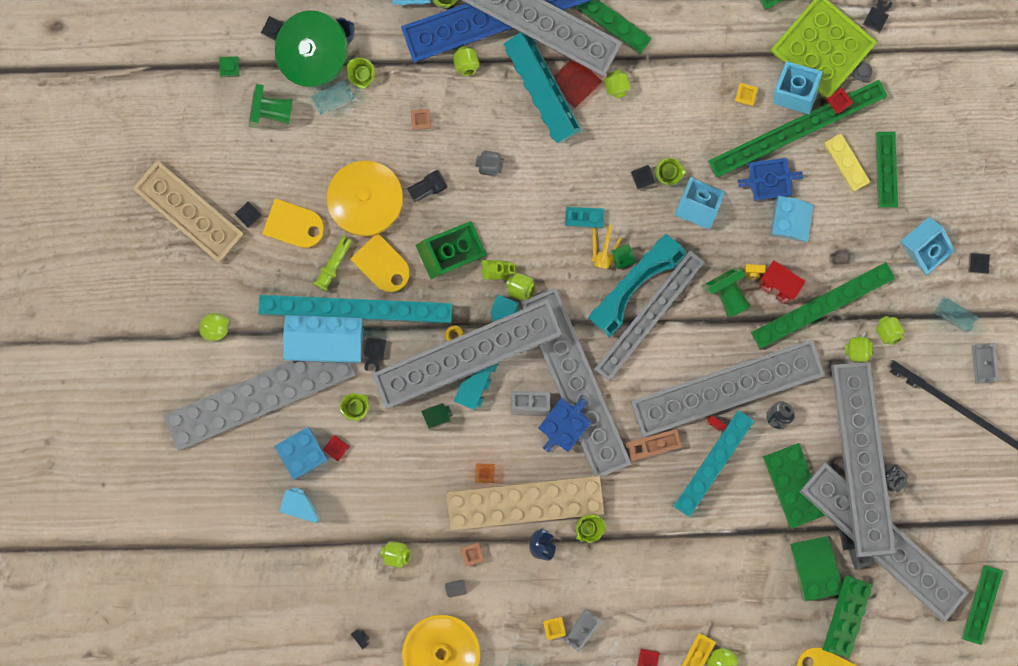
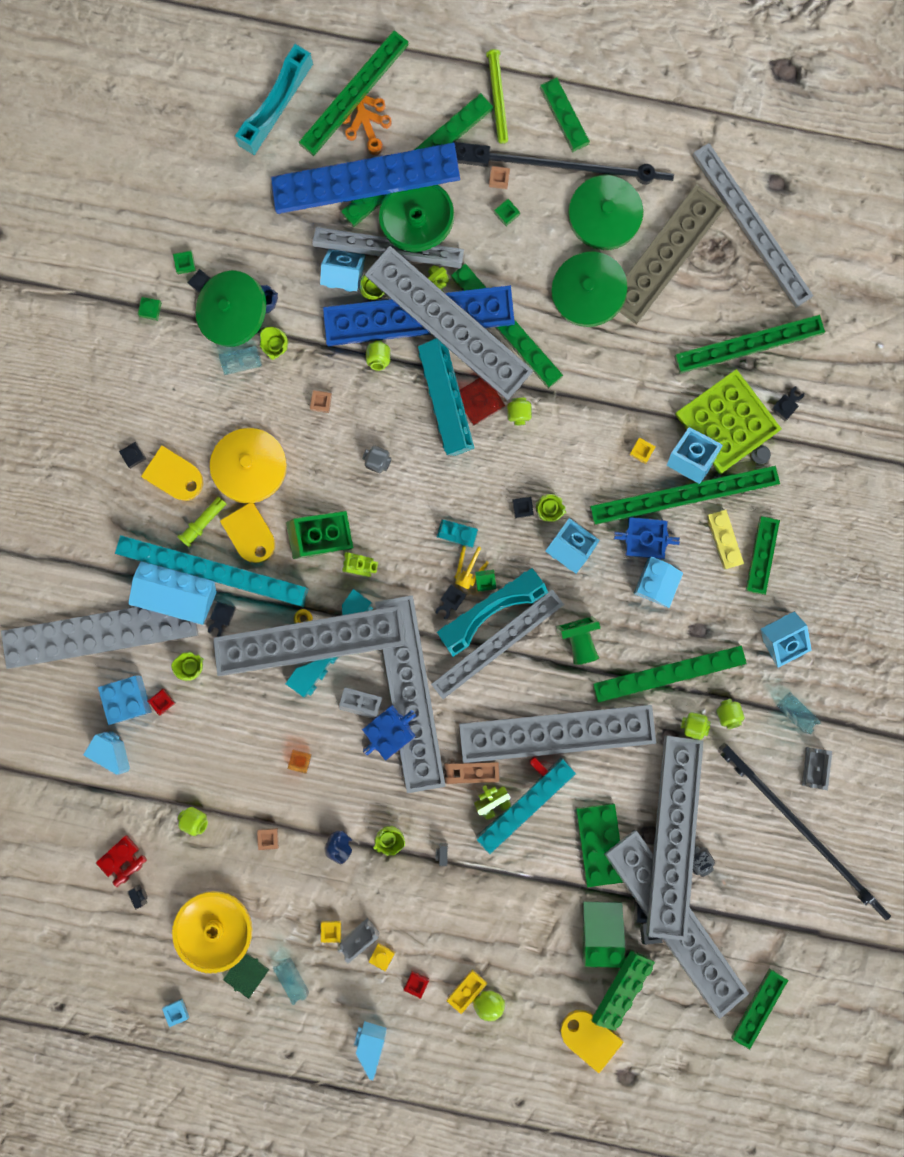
camera: 10 degrees right, 0 degrees up
tan plate [132,160,244,263] -> none
lime hair [199,313,229,342] -> none
green plant [248,84,292,128] -> none
black piece [407,170,448,203] -> none
dark green slope [421,403,453,430] -> none
dark grey slope [445,580,467,598] -> none
tan plate [446,475,604,531] -> none
lime head [506,273,536,301] -> none
yellow plate [742,264,766,280] -> none
red brick [757,260,806,304] -> none
dark grey head [766,401,795,430] -> none
red tile [826,88,853,115] -> none
black plate [968,253,990,274] -> none
none -> red plate [95,835,147,887]
none -> green plate [173,251,196,275]
none -> yellow plate [368,943,395,972]
none -> black plate [435,584,467,620]
none -> dark grey plate [436,843,448,866]
none -> lime hips [474,785,511,820]

